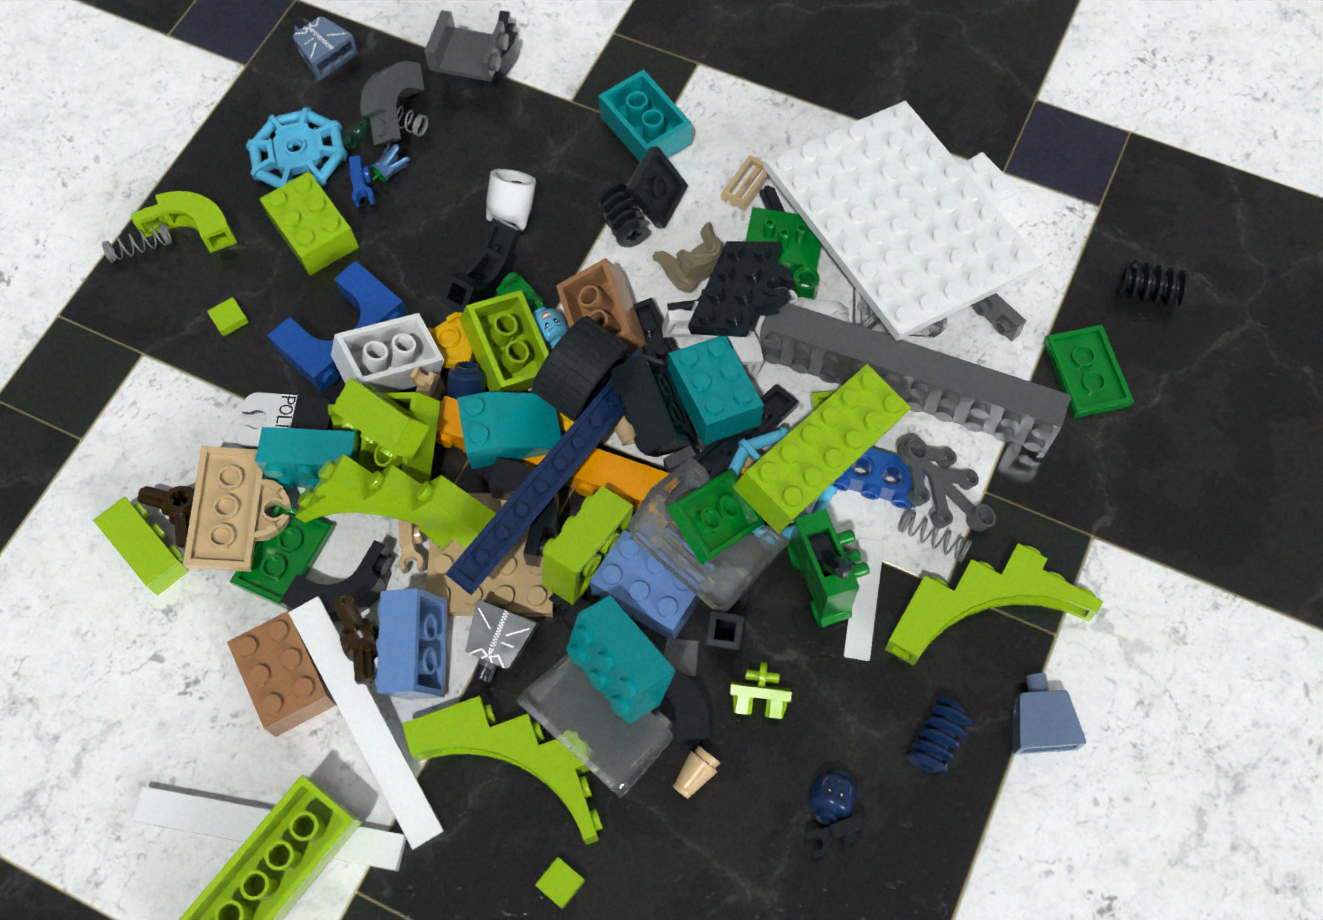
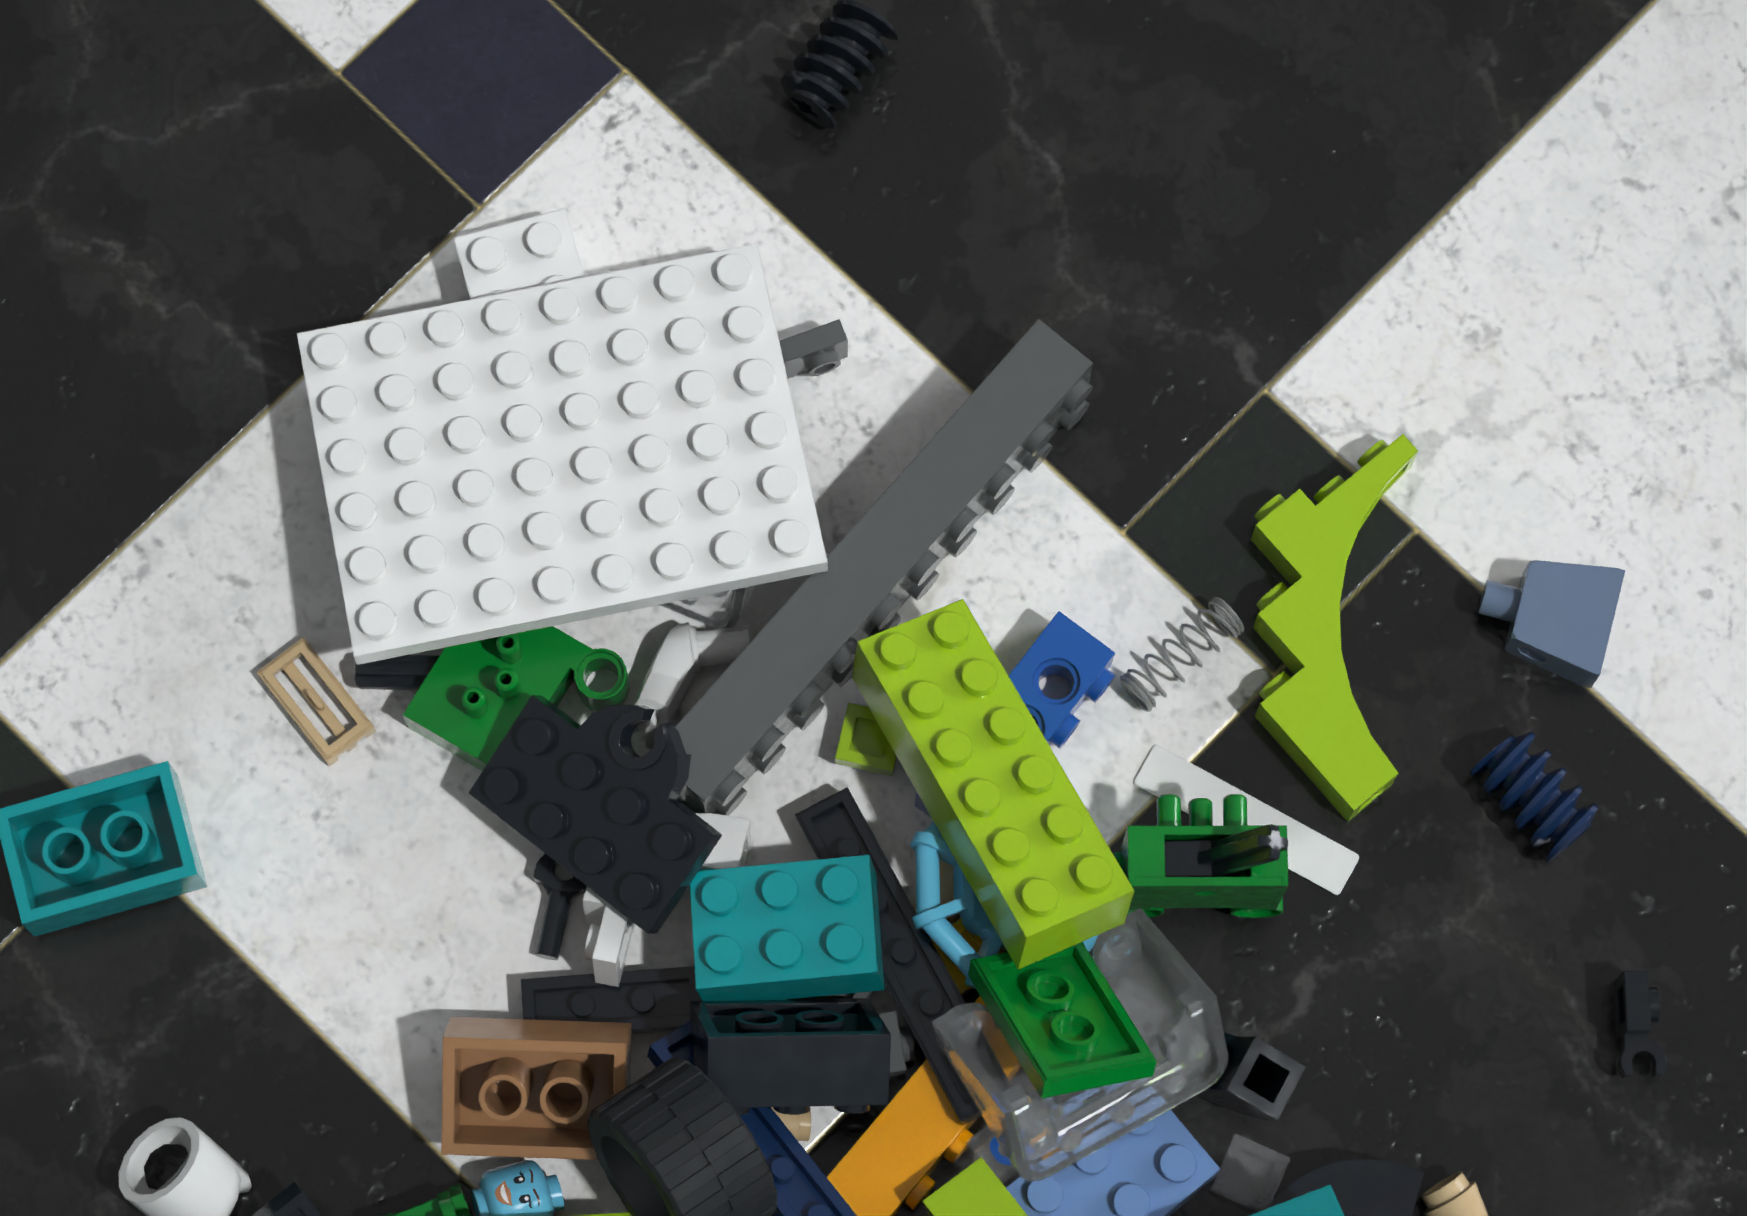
camera: 75 degrees left, 10 degrees up
black piece [597,182,650,248] -> none
black tile [625,146,688,228] -> none
dark tan hair [653,222,724,293] -> none
hips [730,661,792,719] -> none
dark blue head [808,770,857,825] -> none
dark grey plant [898,437,996,532] -> none
green tile [1043,324,1134,419] -> none

